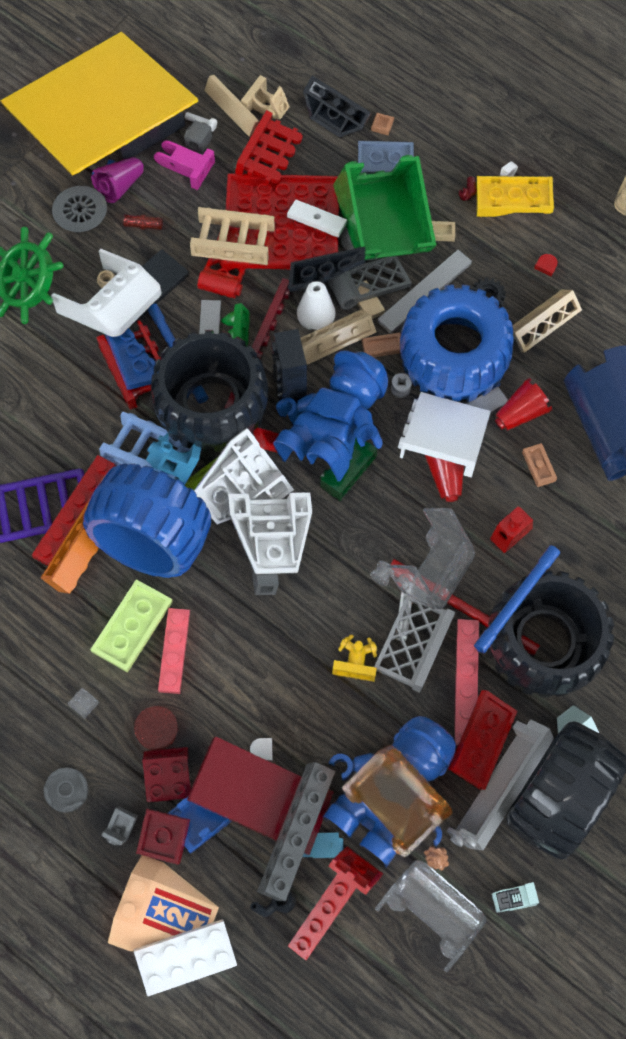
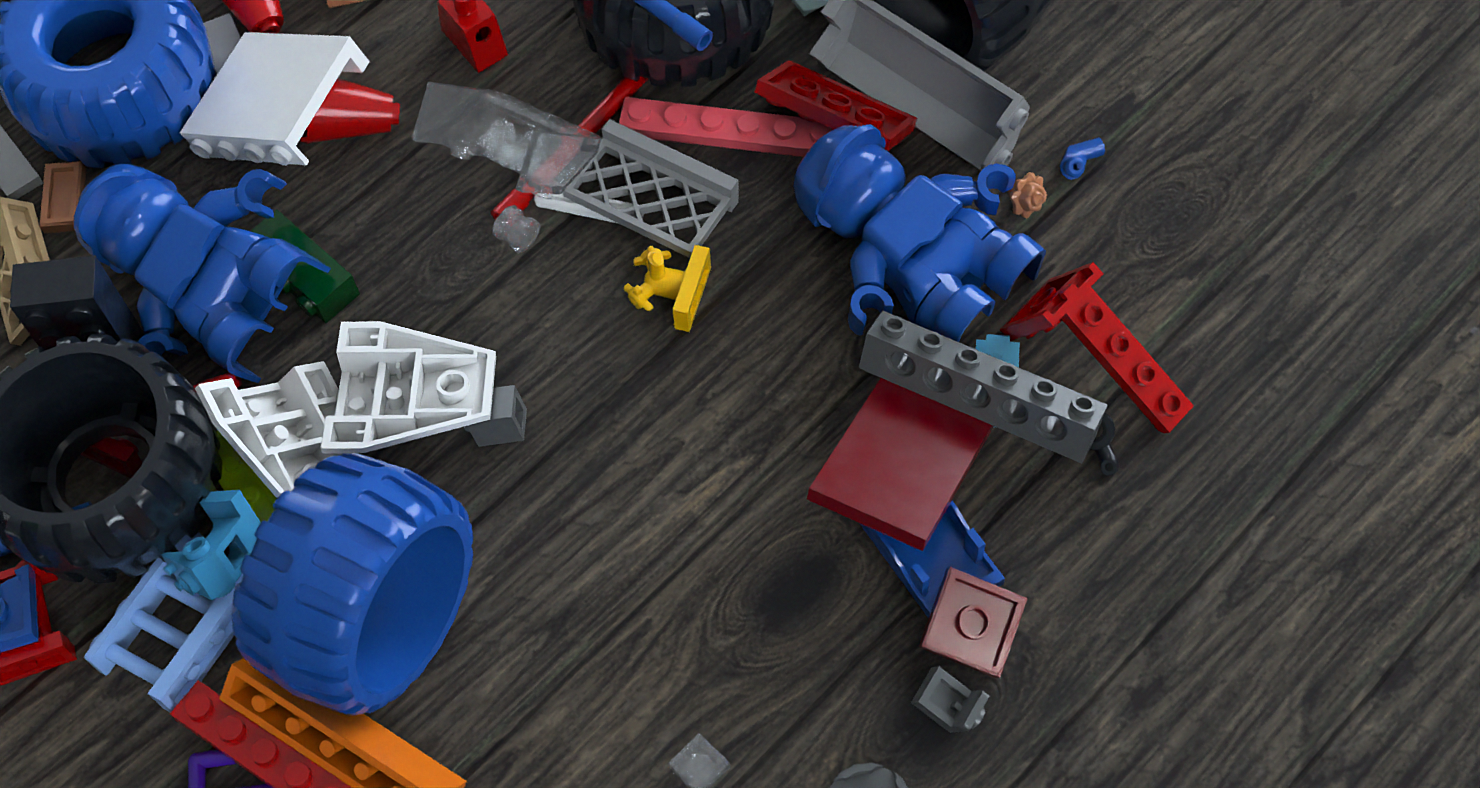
camera: 80 degrees left, 5 degrees down
yellowish green plate [90,580,173,673] -> none
light nougat wedge [108,855,219,951] -> none
clear red tile [134,706,178,750] -> none
white plate [134,919,237,996] -> none
dark red bracket [142,747,191,802] -> none
coral plate [158,608,190,694] -> none
white tile [250,738,272,761] -> none
clear orange windscreen [342,746,453,858] -> none
clear windscreen [375,860,486,972] -> none
light grey wheel [391,373,412,398] -> none
leg [492,882,539,913] -> none
none -> blue arm [1060,137,1105,180]

